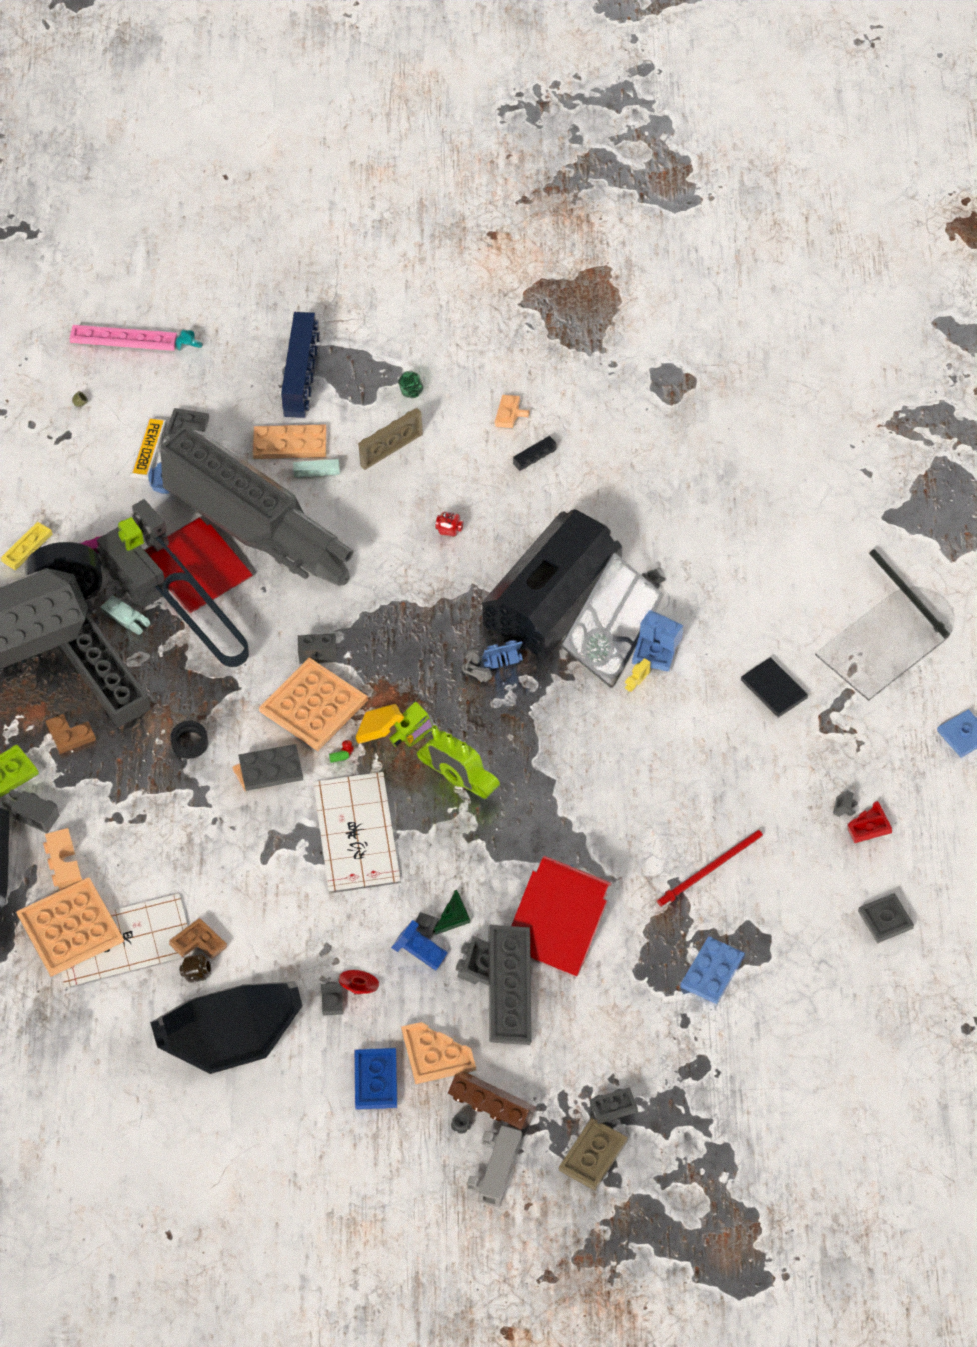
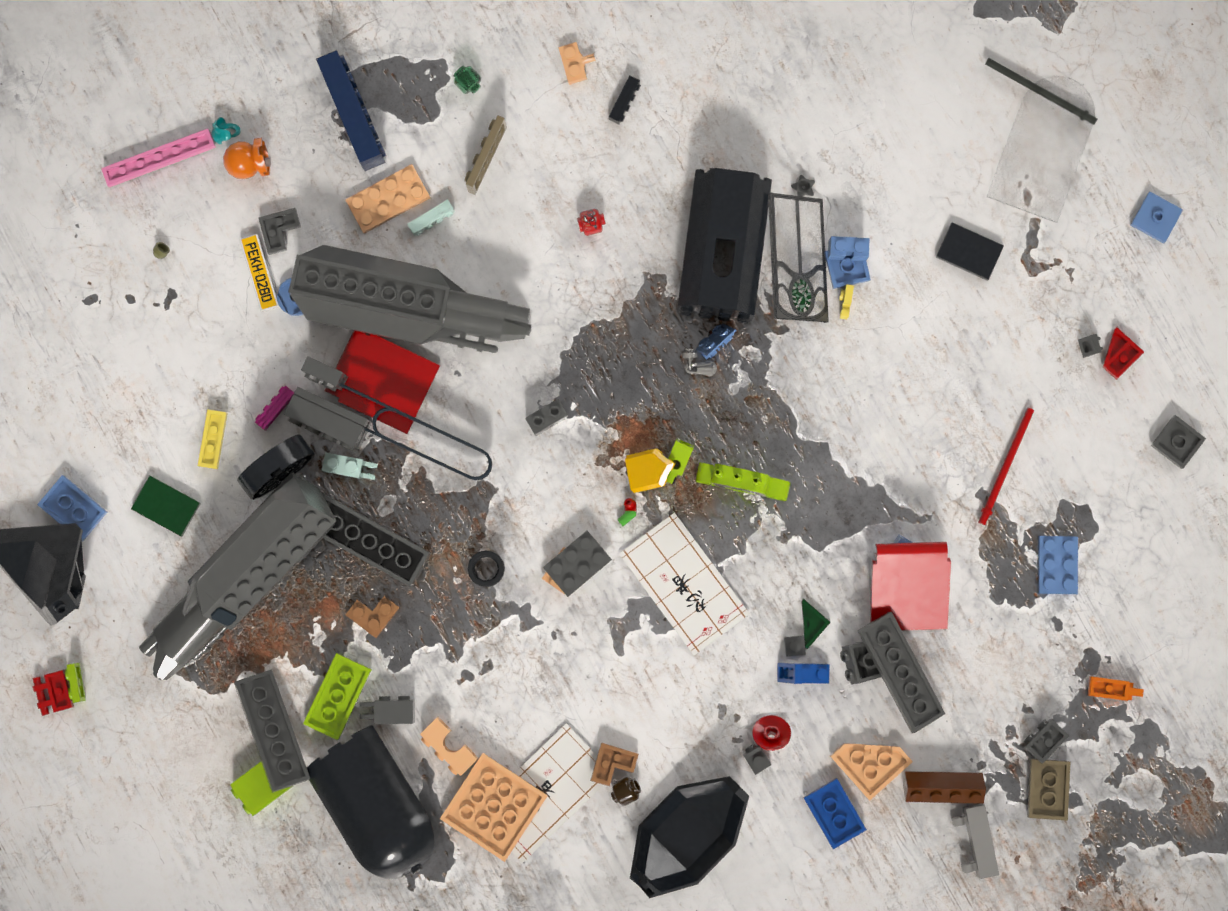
camera: 30 degrees left, 30 degrees up
lime brick [118,517,144,551] -> none
light nougat plate [259,658,368,751] -> none
dark grey plate [451,1113,472,1134] -> none
none -> orange tile [223,137,270,179]
none -> orange hinge [1087,676,1144,701]

